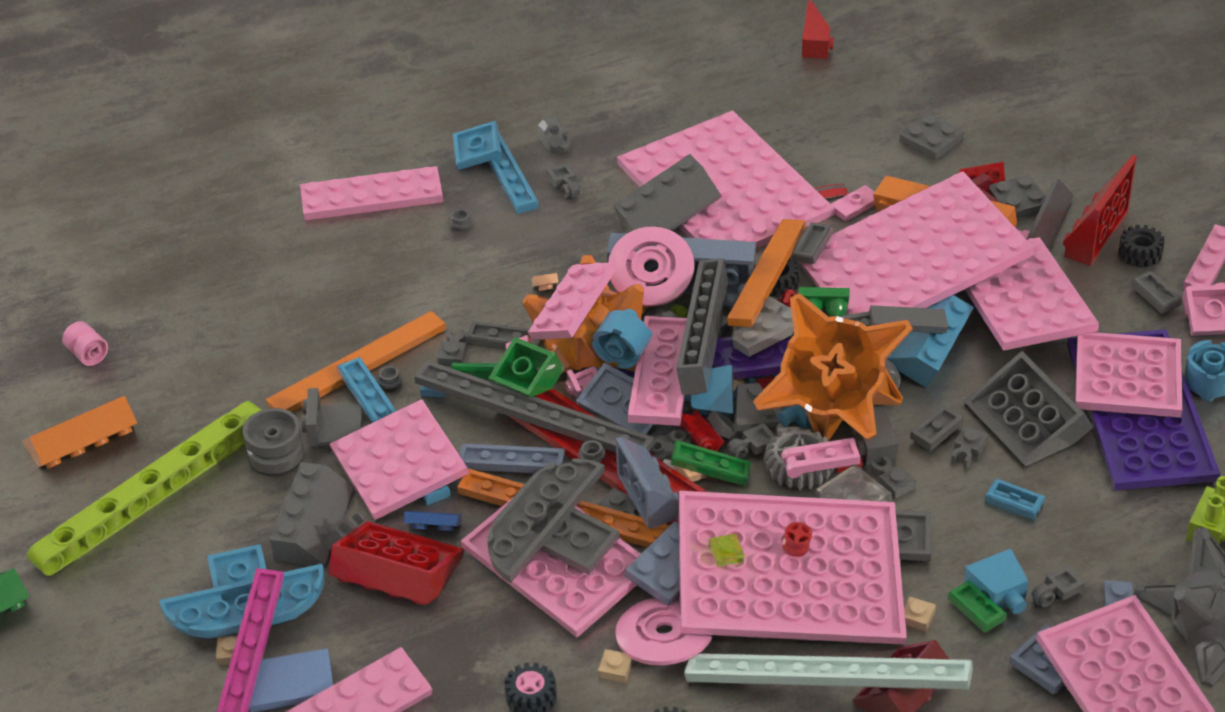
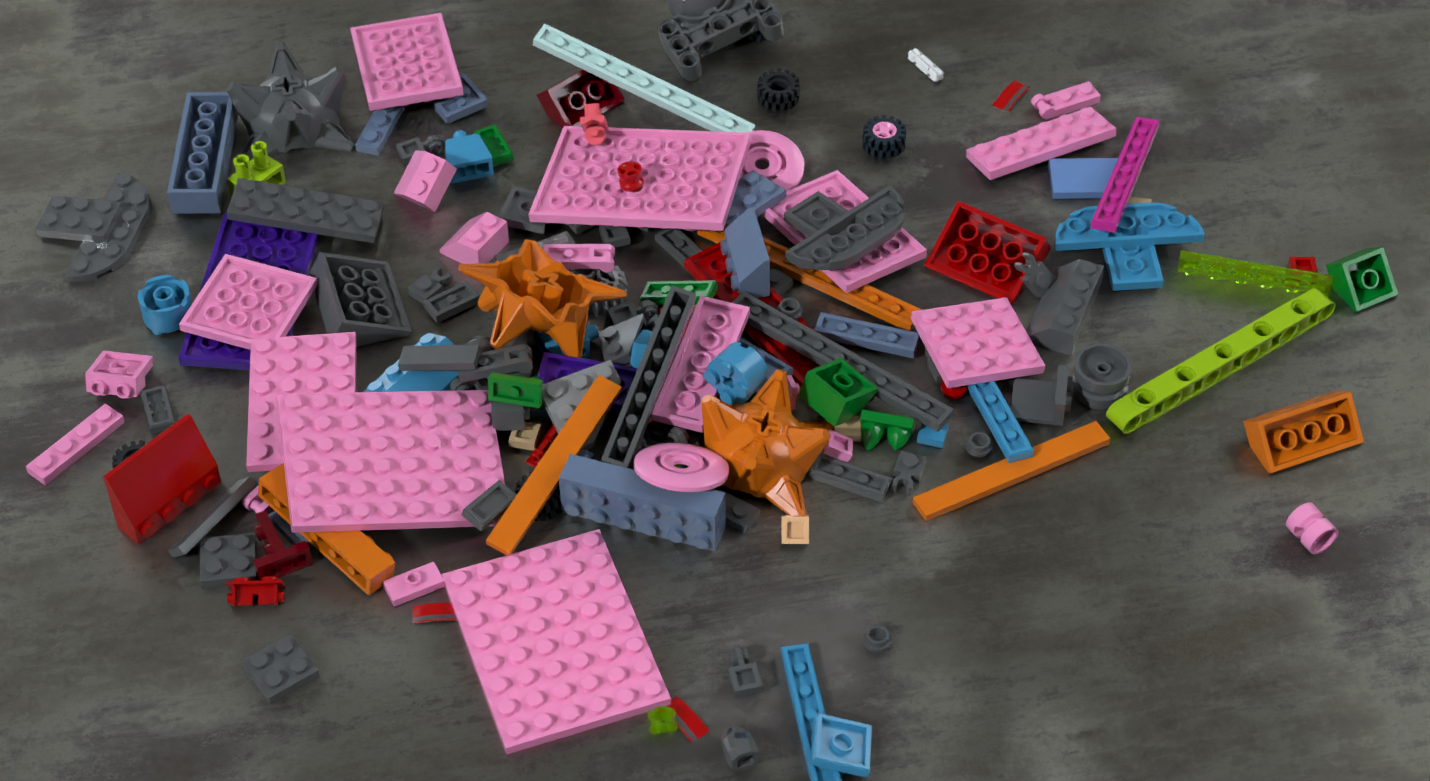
camera: 170 degrees left, 5 degrees up
bright pink plate [300,166,443,221] -> none
blue plate [404,511,462,531] -> none
bright pink plate [528,262,616,340] -> none
tan plate [598,649,633,683] -> none
dark grey slope [613,154,722,232] -> none
clear neon green plate [708,533,745,567] -> none
tan plate [904,597,936,632] -> none
dark azure tile [984,478,1045,520] -> none
none -> dark grey plate [227,178,384,243]
none -> bright pink slope [394,150,457,212]
none -> bright pink slope [439,212,509,264]
none -> coral hips [580,103,609,146]
none -> clear neon green plate [647,706,678,735]
none -> red sticker [660,696,709,742]
none -> clear neon green plate [1177,250,1333,297]
none -> red tile [1288,257,1318,281]

